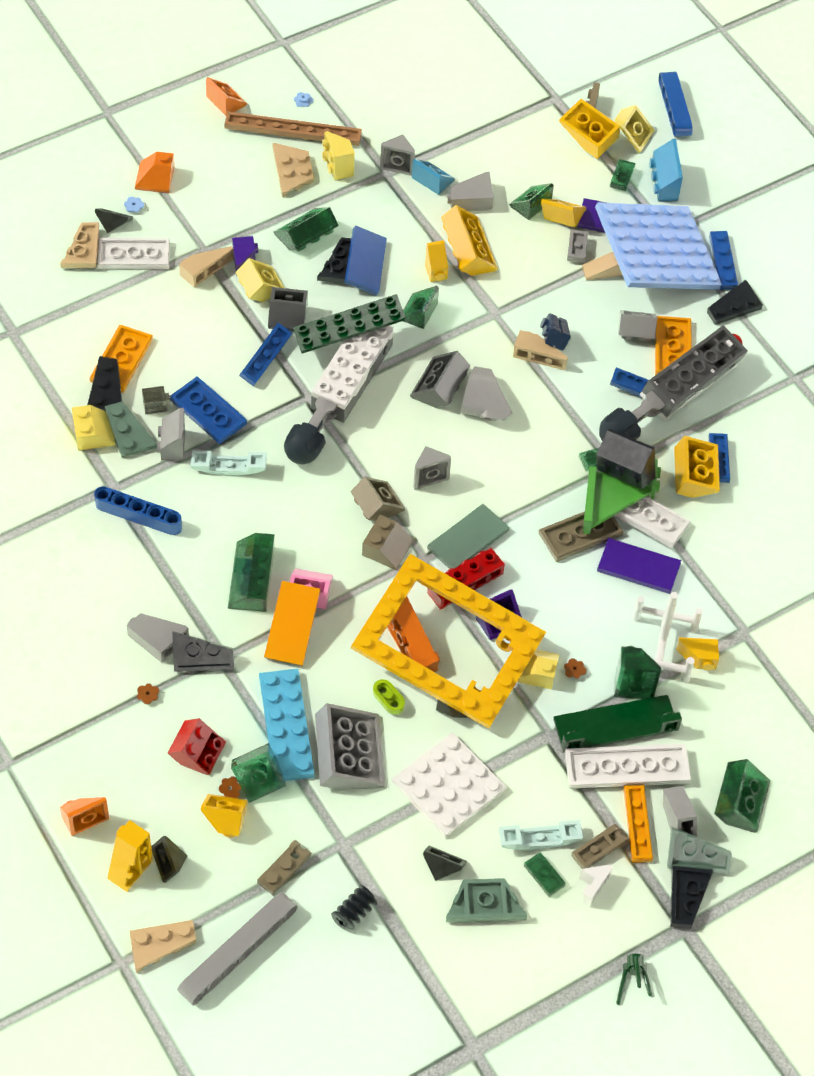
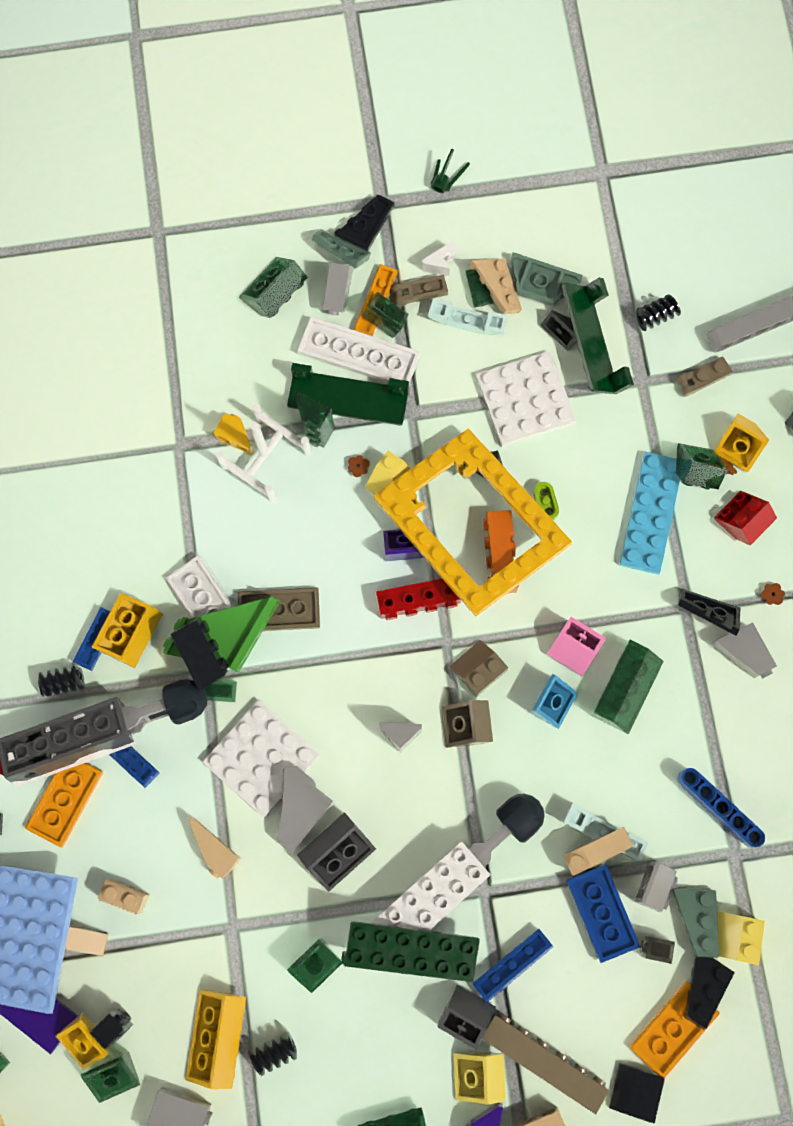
camera: 150 degrees left, 20 degrees up
light orange tile [264,581,321,666] -> none
light grey slope [315,703,385,789] -> none
black wing [317,237,351,284] -> none
blue tile [344,225,387,296] -> none
yellow slope [425,240,448,282] -> none
sand green tile [427,504,509,569] -> none
dark blue brick [540,313,571,351] -> none
light grey plate [567,230,588,263] -> none
dark purple tile [597,538,682,594] -> none
light grey slope [618,310,657,342] -> none
none -> black piece [38,665,85,697]
none -> black brick [90,1009,133,1050]
none -> tan brick [98,879,150,915]
none -> white plate [203,700,320,818]
none -> black piece [248,1031,297,1076]
none -> clear green slope [361,292,409,338]
none -> tan wing [469,259,522,314]
none -> dark tan brick [482,1013,609,1115]
none -> dark azure slope [530,674,578,729]
none -> dark green bracket [562,277,634,395]
none -> tan slope [563,827,634,876]
none -> black slope [609,1063,665,1124]

